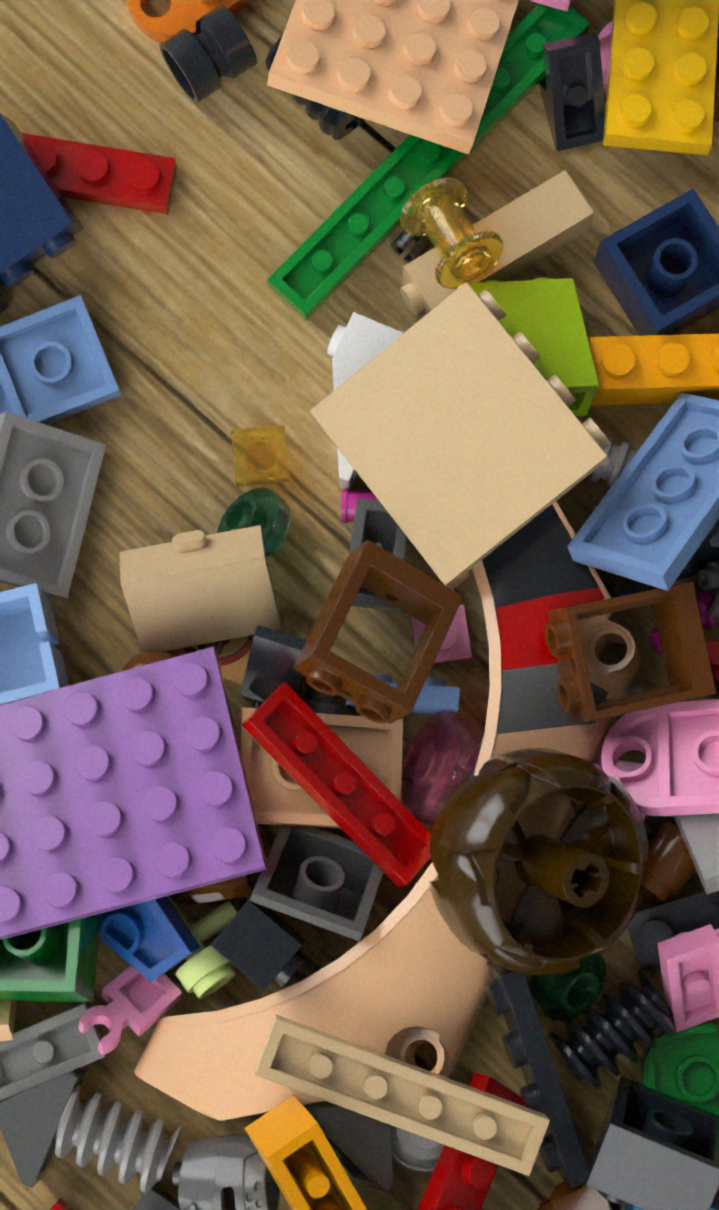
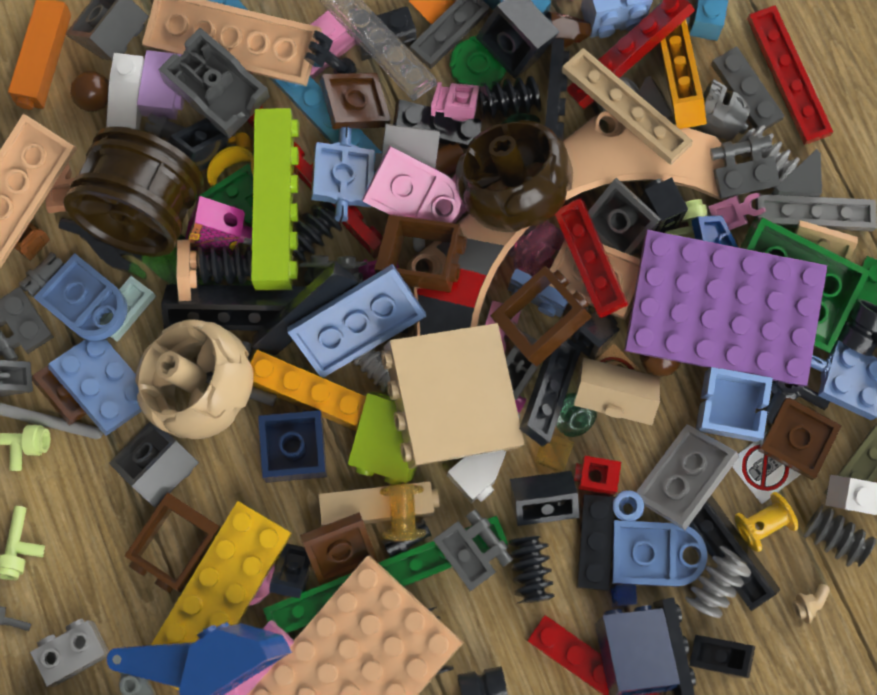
camera: 160 degrees left, 5 degrees down
none -> reddish brown plate [300,512,378,586]
none -> dark grey plate [433,509,513,592]
none -> black piece [509,536,555,604]
none -> black brick [510,471,579,526]
none -> black plate [519,338,581,446]
none -> red brick [573,455,621,496]
none -> black plate [577,494,615,591]
none -> clear blue piece [611,584,637,608]
none -> light blue piece [613,490,644,521]
none -> dark grey plate [710,136,781,199]

